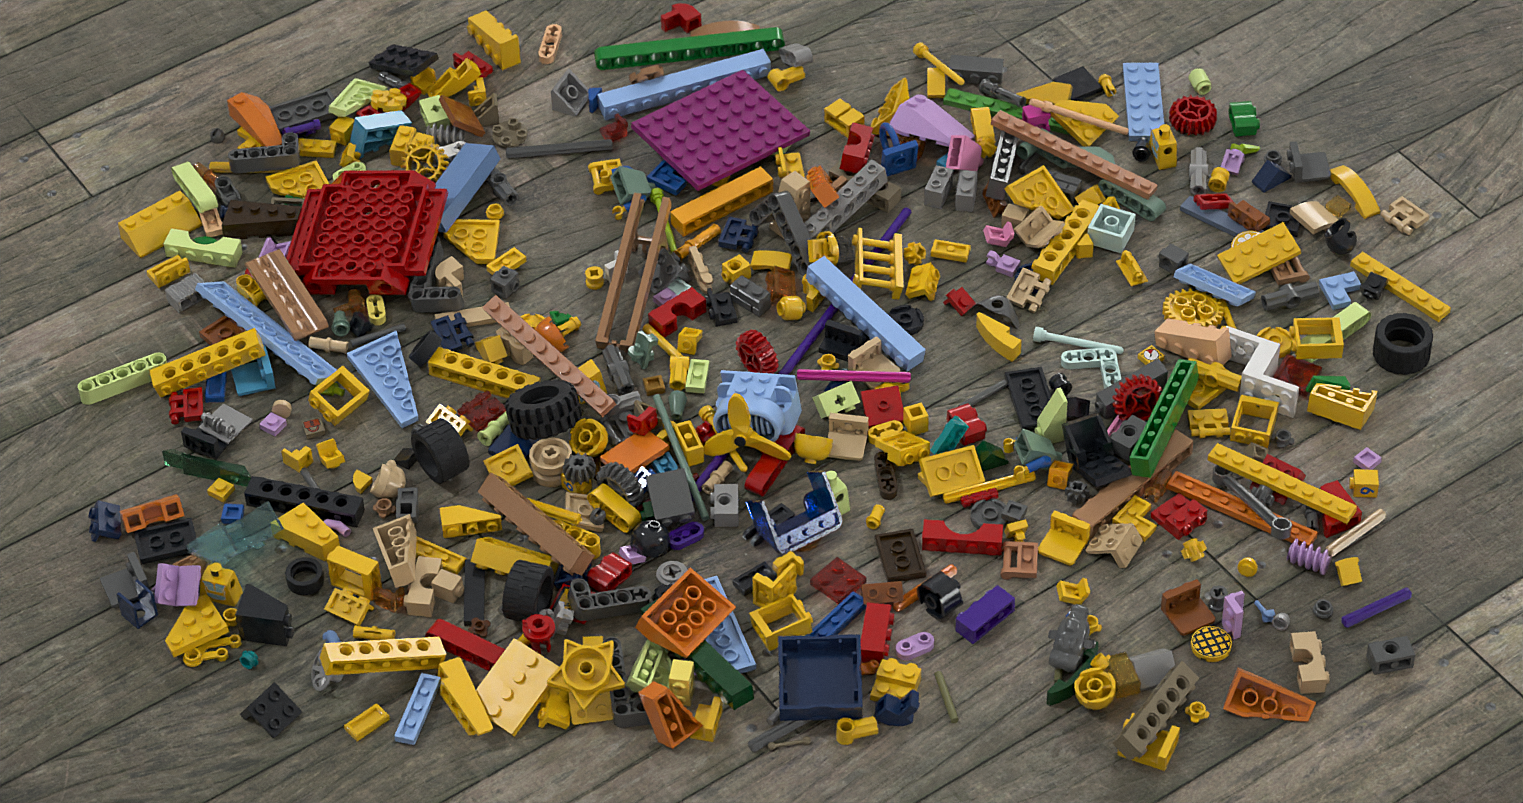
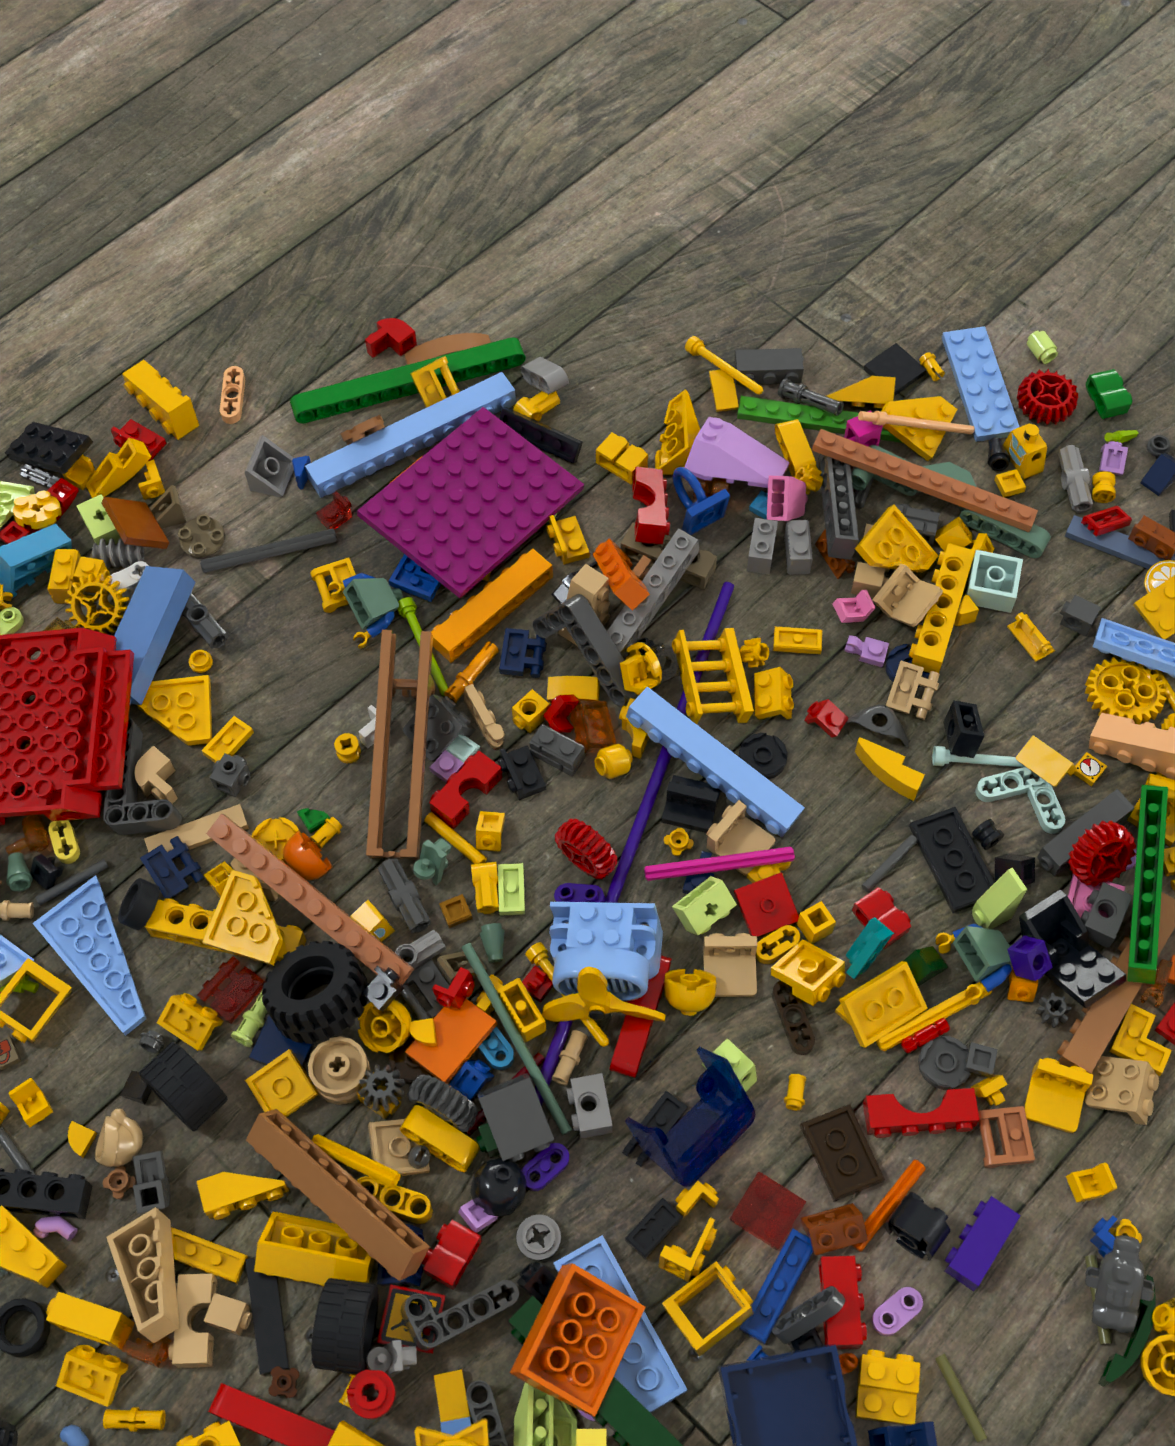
camera: 10 degrees left, 15 degrees up
none -> yellow plate [203,870,283,966]
none -> bracket [362,965,404,1012]
none -> yellow tile [409,1018,437,1047]
none -> yellow plate [410,356,461,408]
none -> black tile [499,407,583,464]
none -> red bracket [543,694,579,733]
none -> dark grey beam [772,1286,845,1344]
none -> black brick [943,700,984,758]
none -> yellow plate [994,469,1026,498]
none -> dark purple brick [1007,936,1052,981]
none -> yellow panel [1016,735,1077,787]

